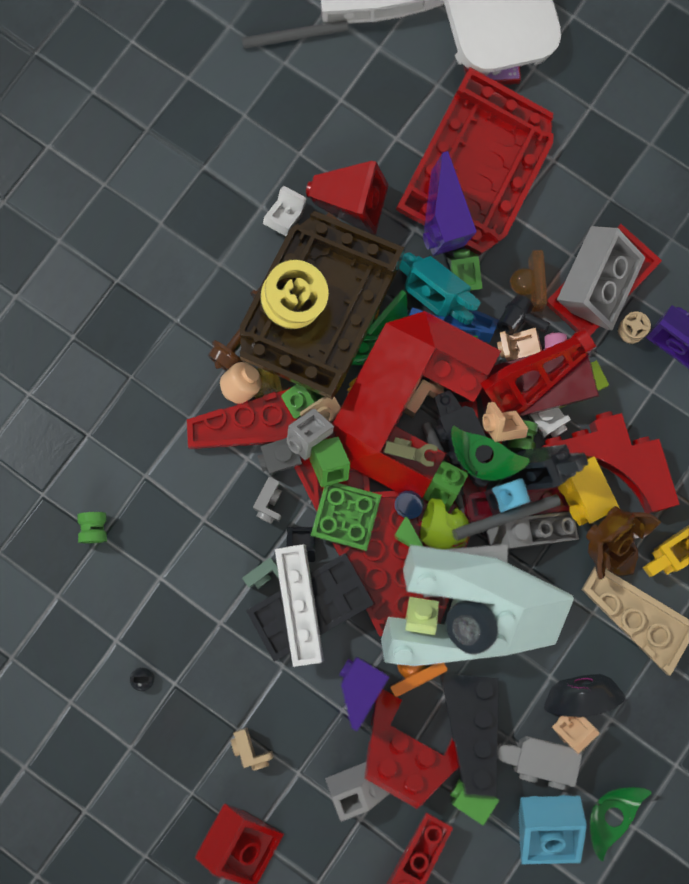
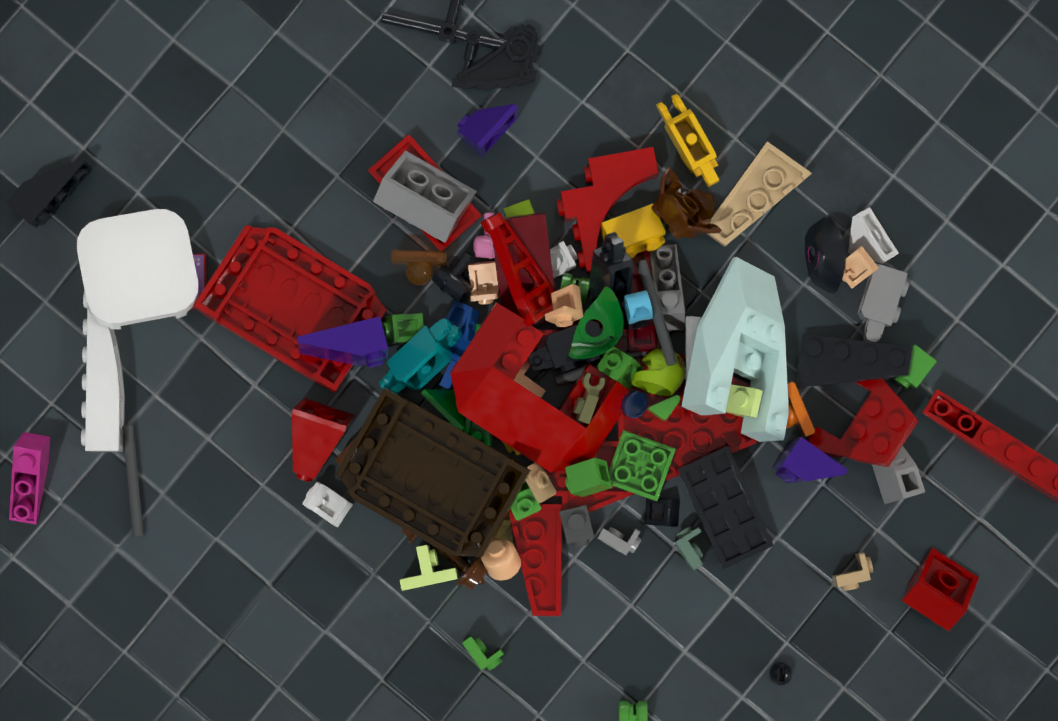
camera: 85 degrees left, 5 degrees up
light yellow wheel [261,260,328,329] -> none
white plate [275,544,324,667] -> none
light grey bracket [287,409,334,460] -> none
black wheel [446,600,498,655] -> none
medium azure slope [519,795,586,864] -> none
green piece [590,787,652,861] -> none
tan wheel [618,311,651,344] -> none
none -> yellowish green bracket [400,544,459,591]
none -> bright green bracket [462,635,504,671]
none -> white slope [848,207,899,264]

